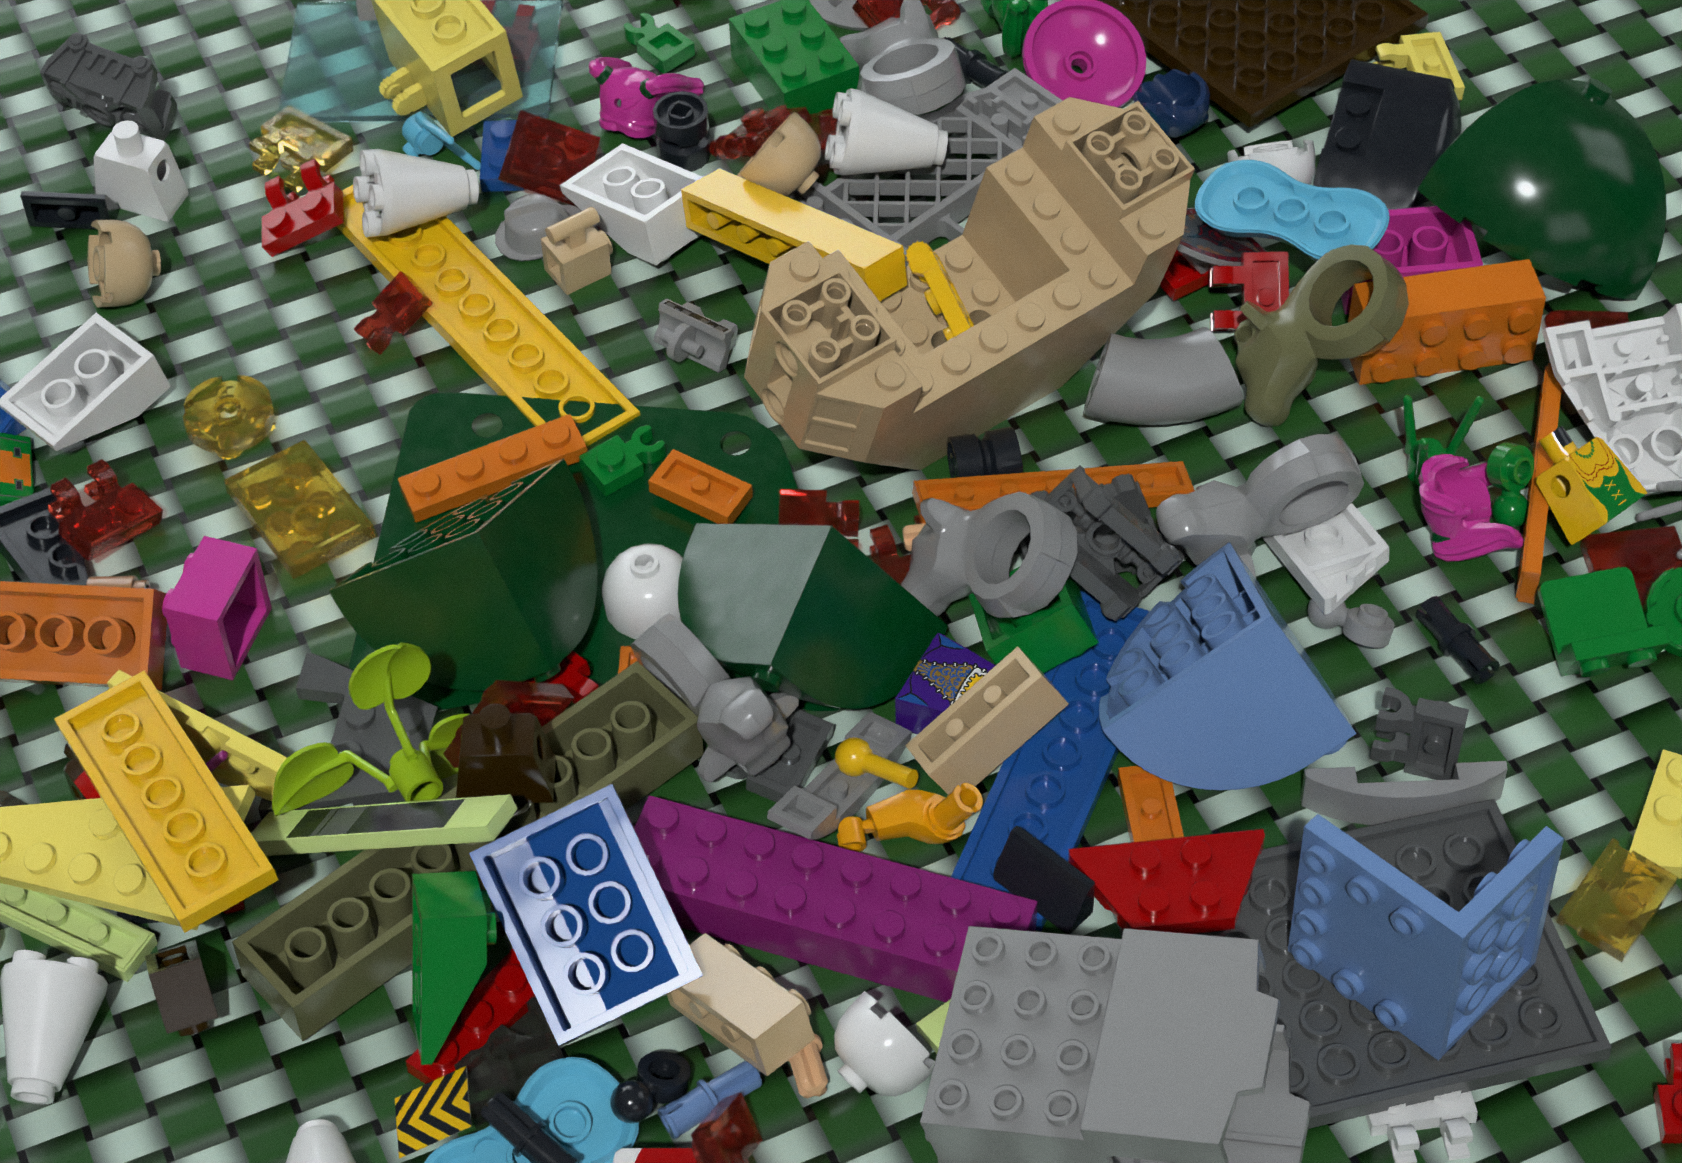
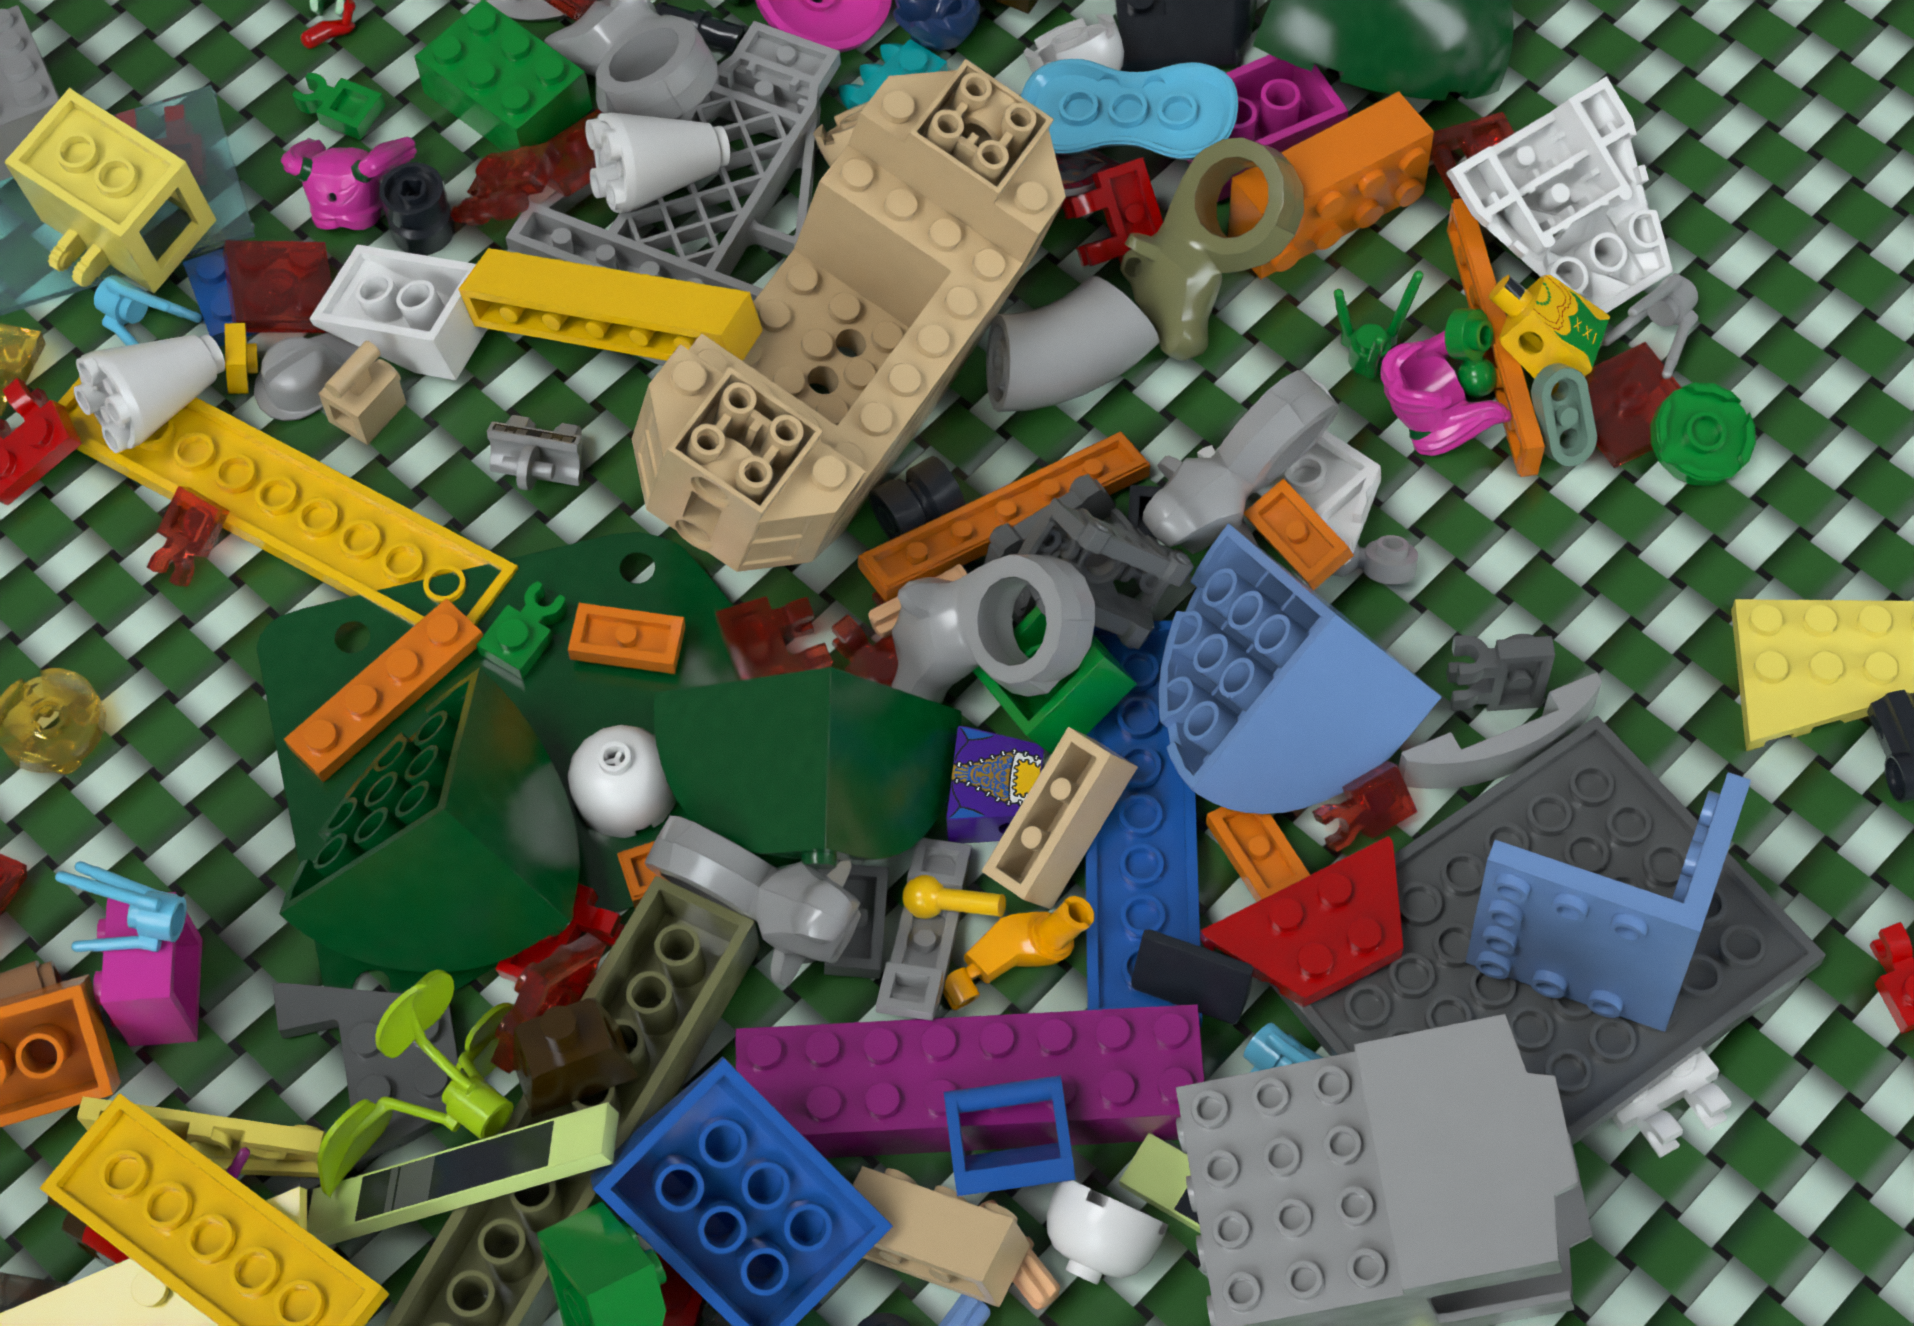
camera: 20 degrees left, 10 degrees up
clear yellow plate [224,439,375,579] -> none
tan cylinder [737,112,821,196] -> none
yellow hinge [905,240,974,341] -> none
black pin [1415,596,1500,684] -> none
green bracket [1538,567,1670,677] -> none
clear yellow plate [1557,838,1678,962] -> none
none -> medium azure plant [55,861,187,952]
none -> yellow plate [225,323,258,394]
none -> blue tile [944,1075,1076,1196]
none -> orange plate [1244,478,1354,591]
none -> clear red plate [1312,761,1418,852]
none -> sand green plate [1531,363,1597,466]

